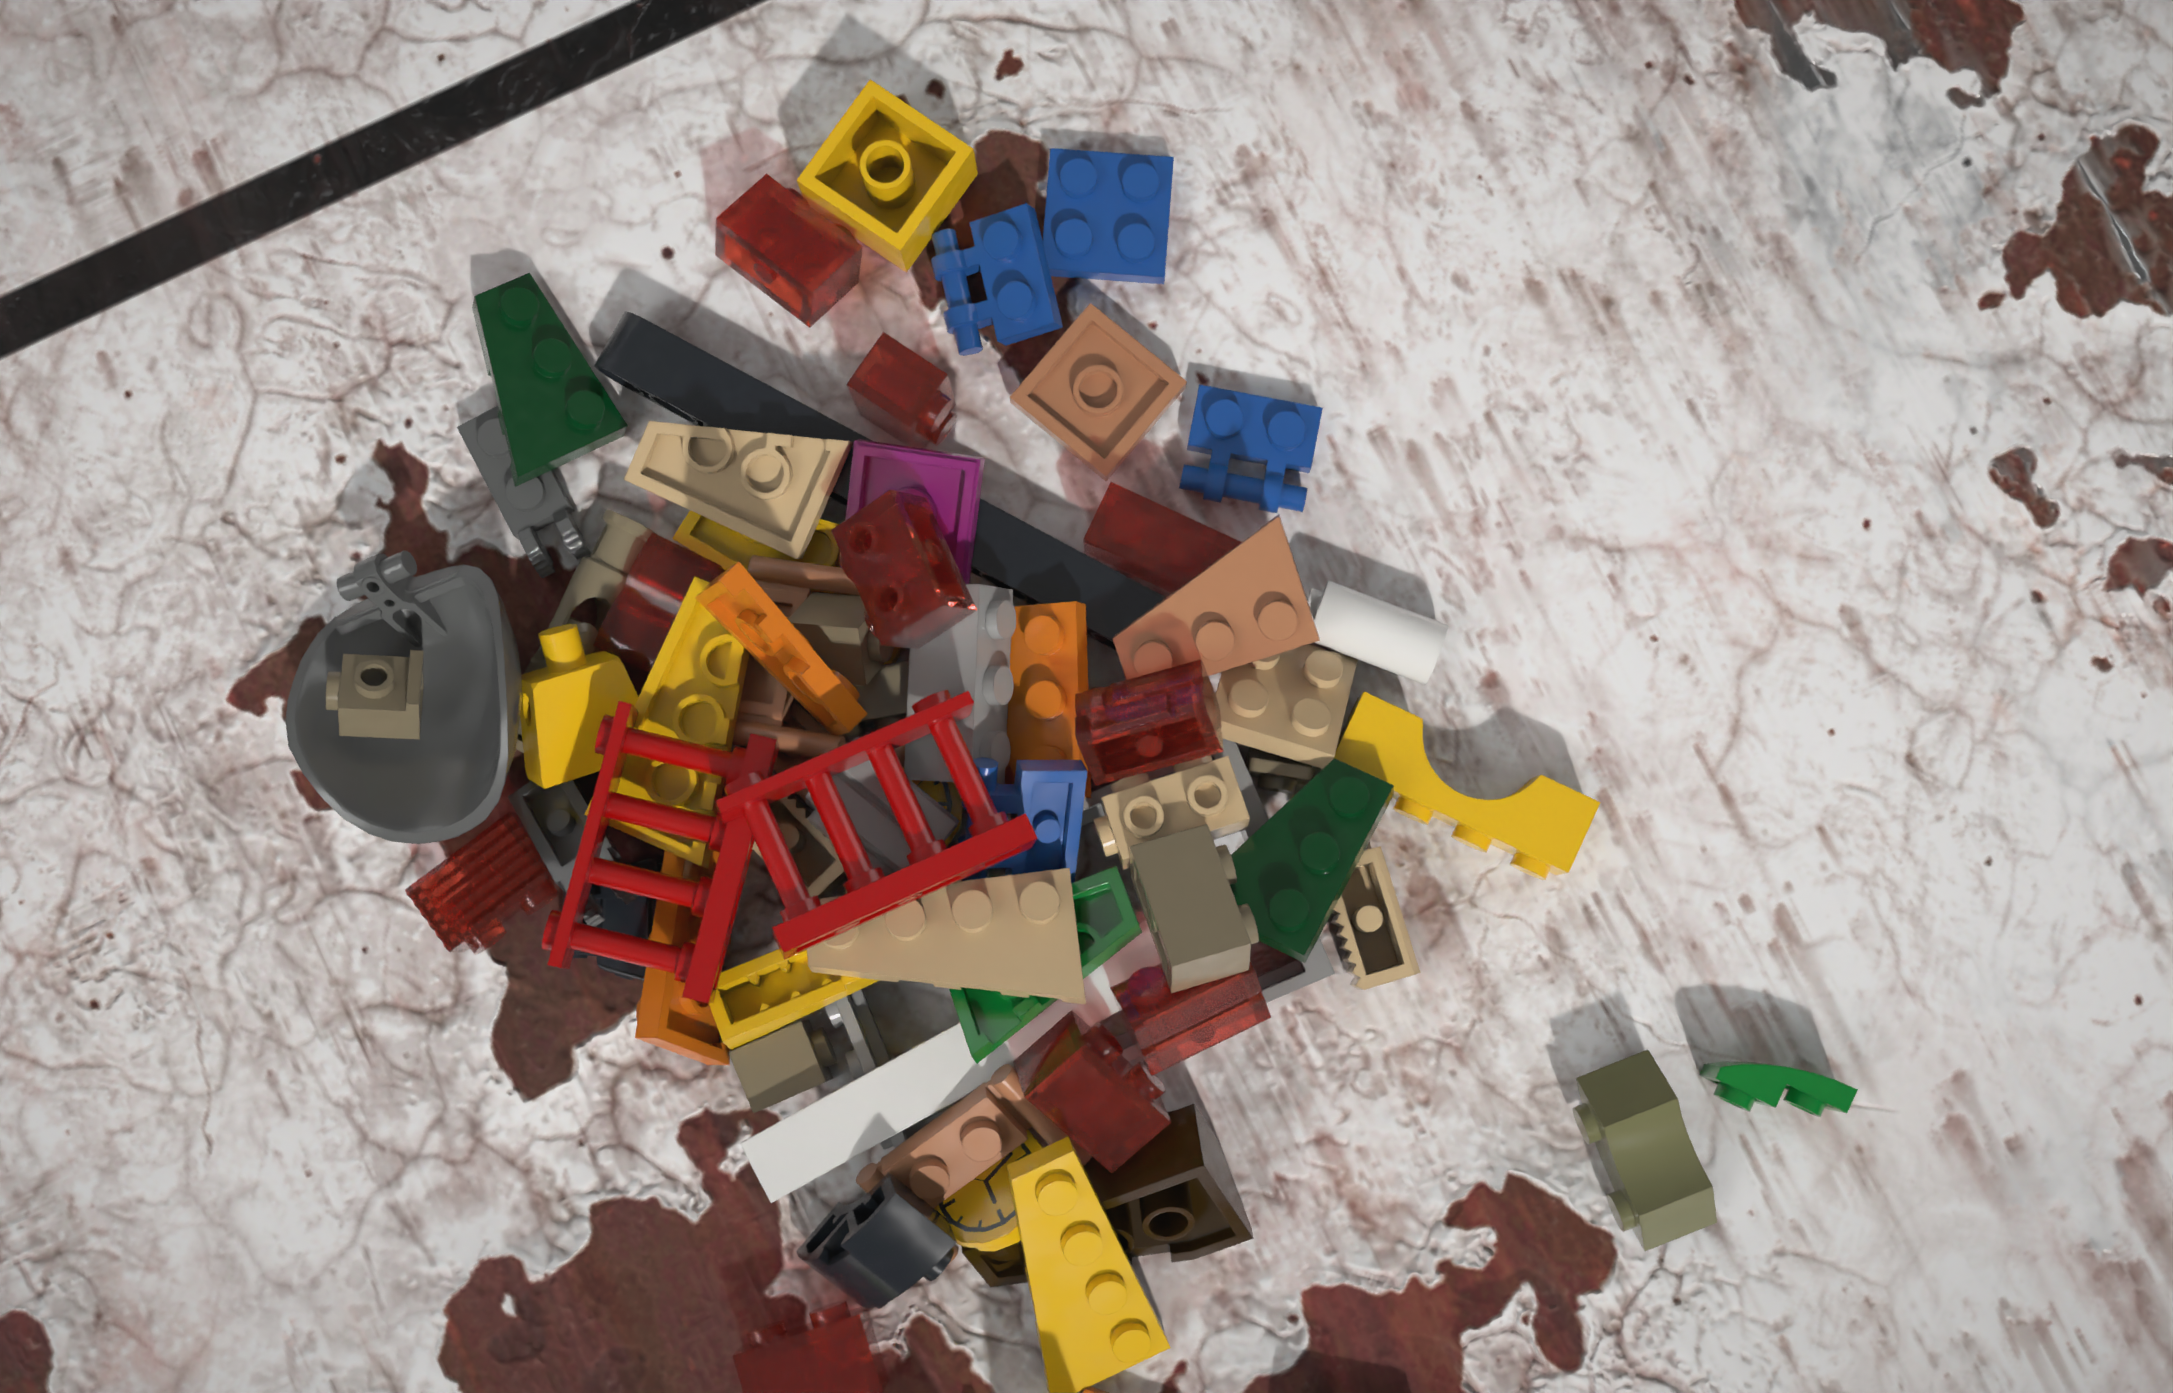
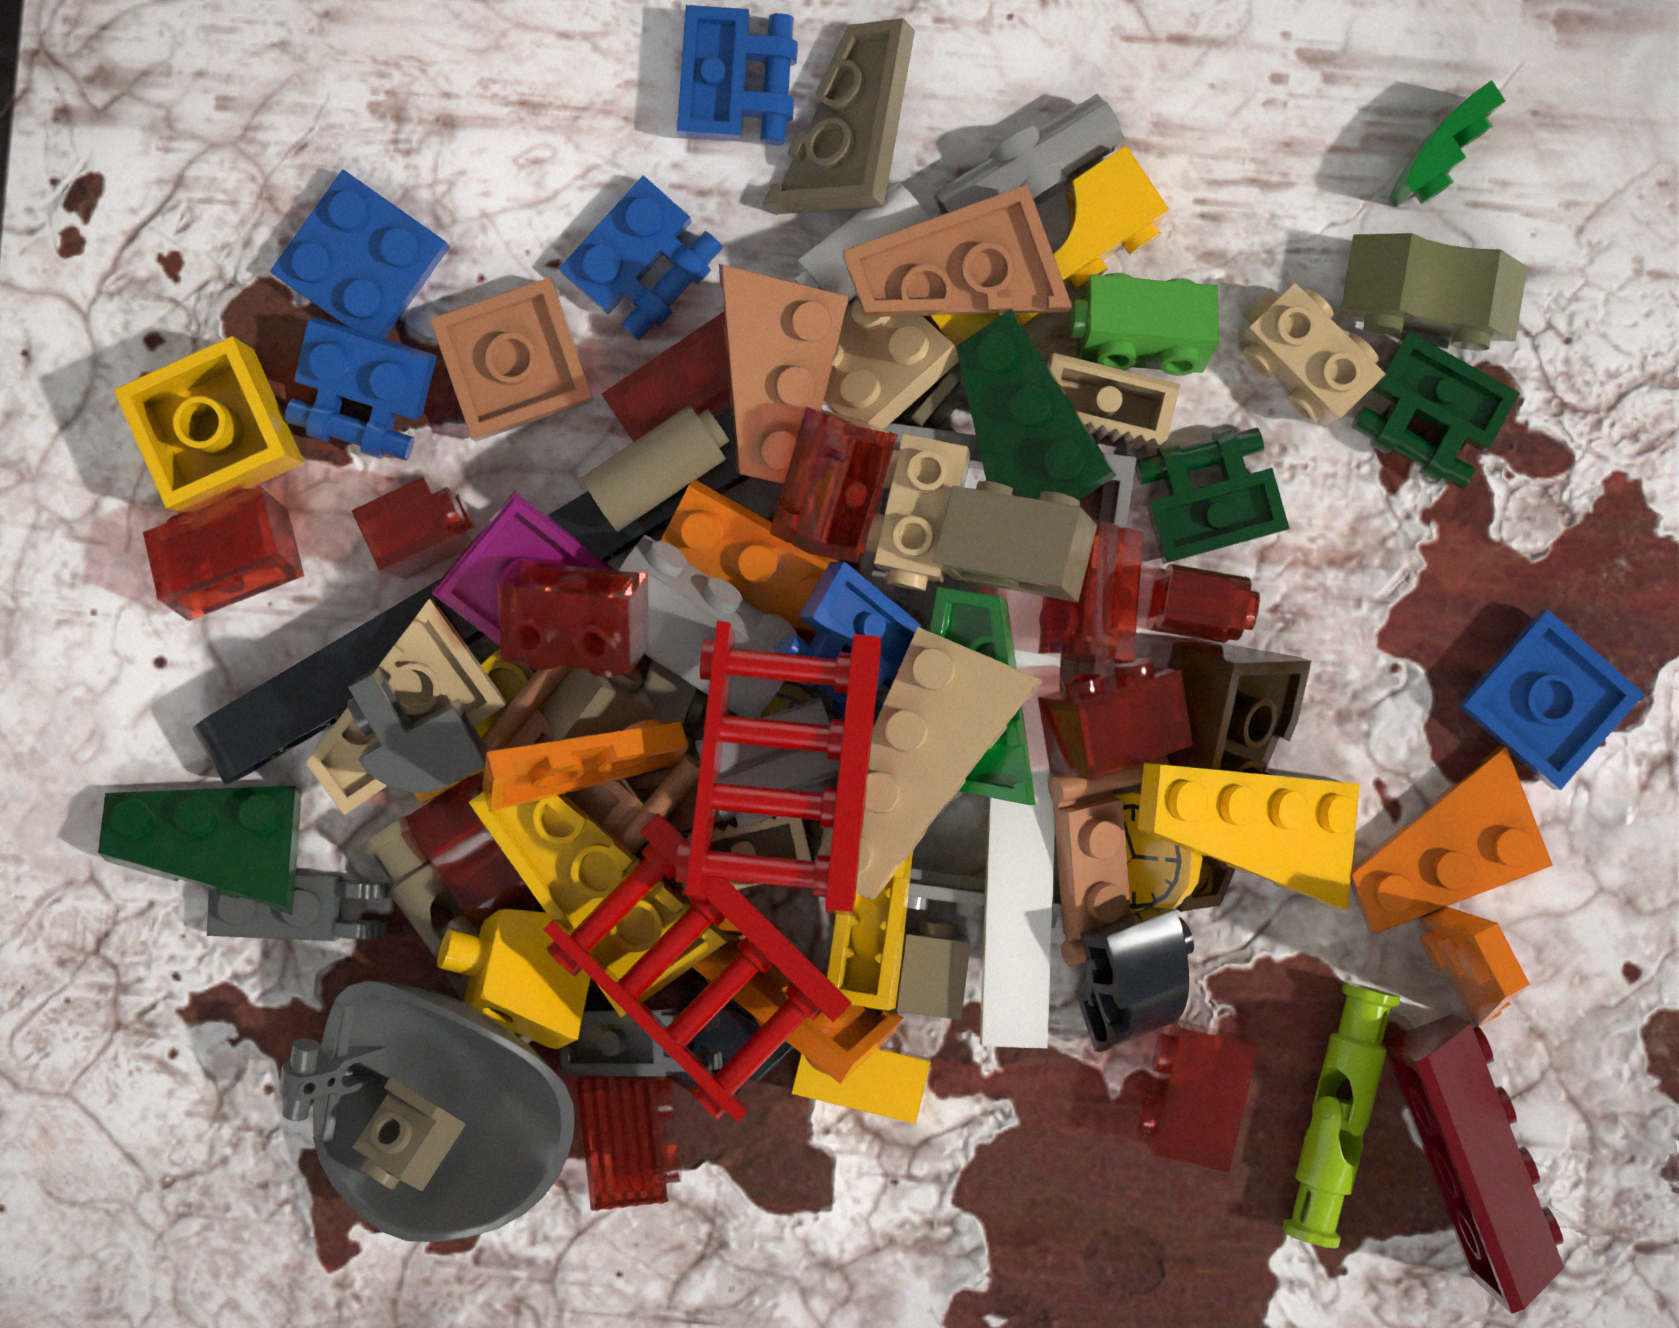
camera: 60 degrees left, 5 degrees up
none -> dark grey brick [347,666,489,793]
none -> dark tan brick [581,405,729,532]
none -> blue plate [677,5,798,146]
none -> dark tan wing [763,18,915,215]
none -> yellow tile [792,1046,931,1124]
none -> nougat wing [843,184,1072,317]
none -> light grey piece [934,93,1126,215]
none -> bright green brick [1068,273,1219,376]
none -> dark green plate [1135,427,1290,565]
none -> clear red brick [1146,564,1260,643]
none -> tan brick [1237,283,1385,428]
none -> dark green plate [1351,331,1520,489]

